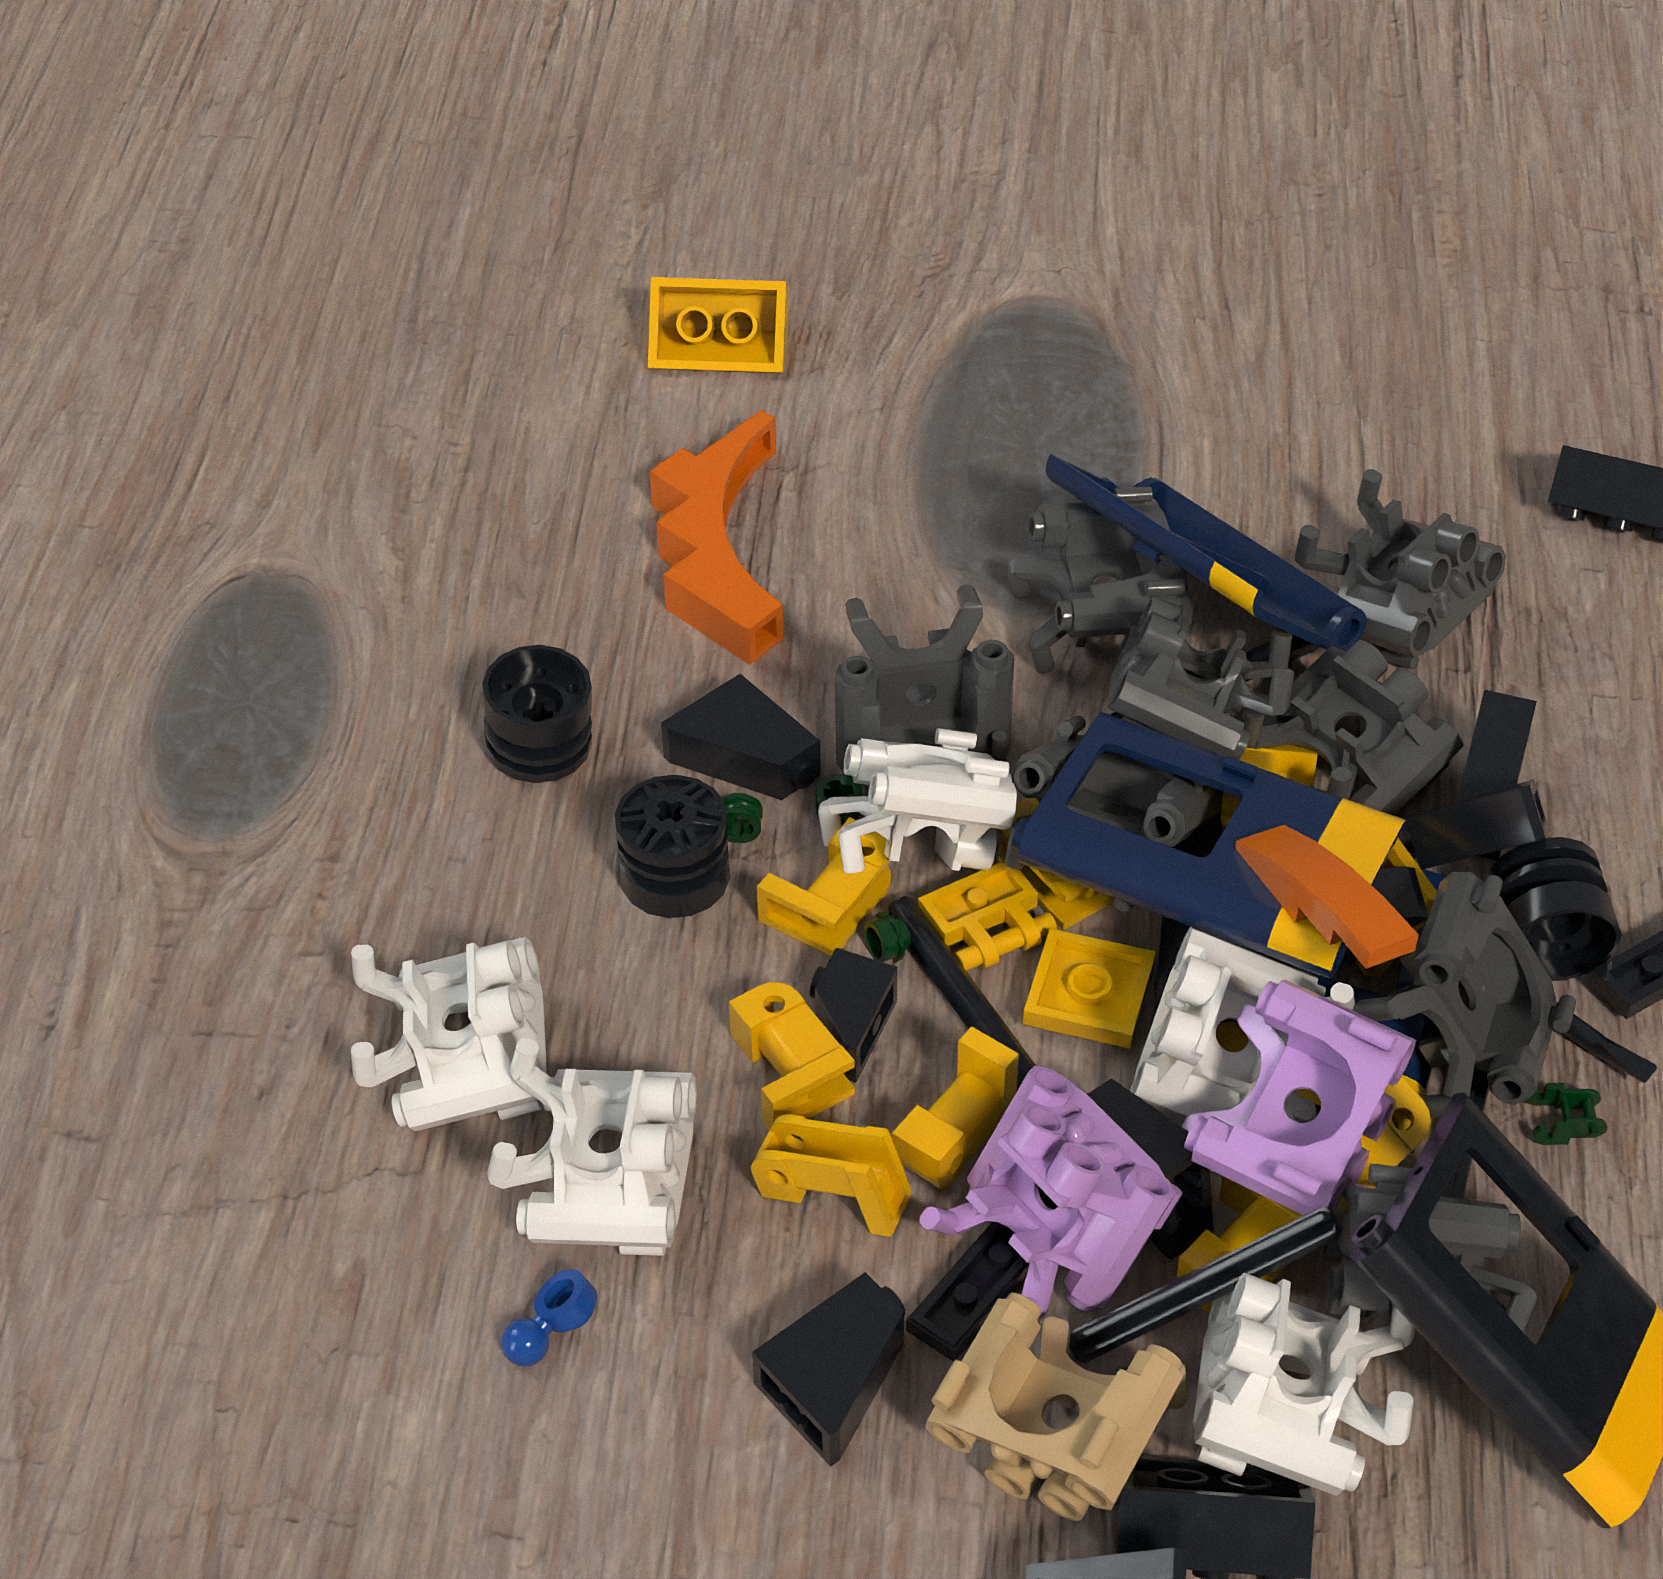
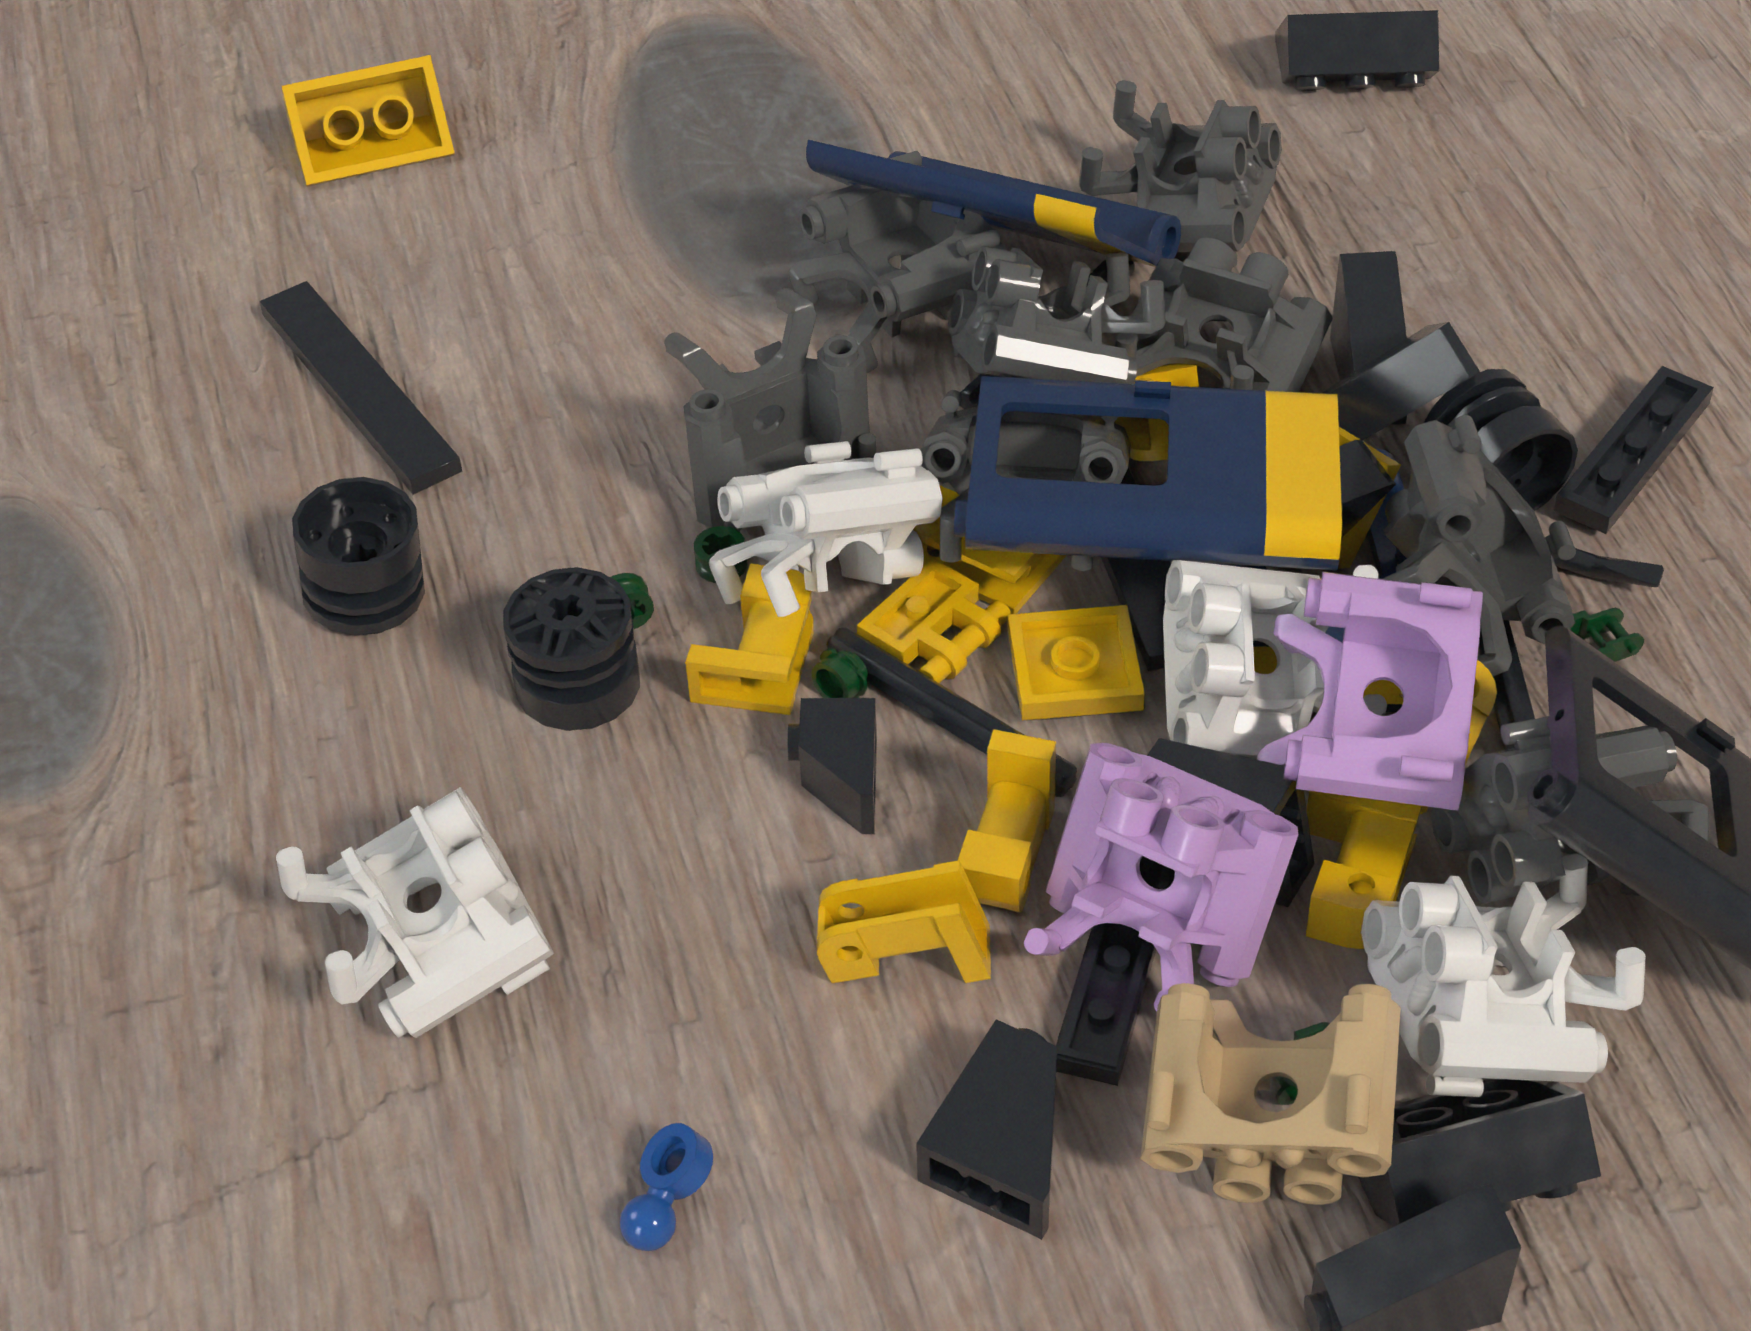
camera: 20 degrees left, 0 degrees up
white piece [487,1038,697,1256] -> none
orange arch [649,410,784,665] -> none
black slope [661,674,821,800] -> none
yellow piece [728,982,855,1130] -> none
black axle [1069,1207,1341,1363] -> none
orange slope [1235,825,1419,969] -> none
none -> black tile [259,281,462,495]

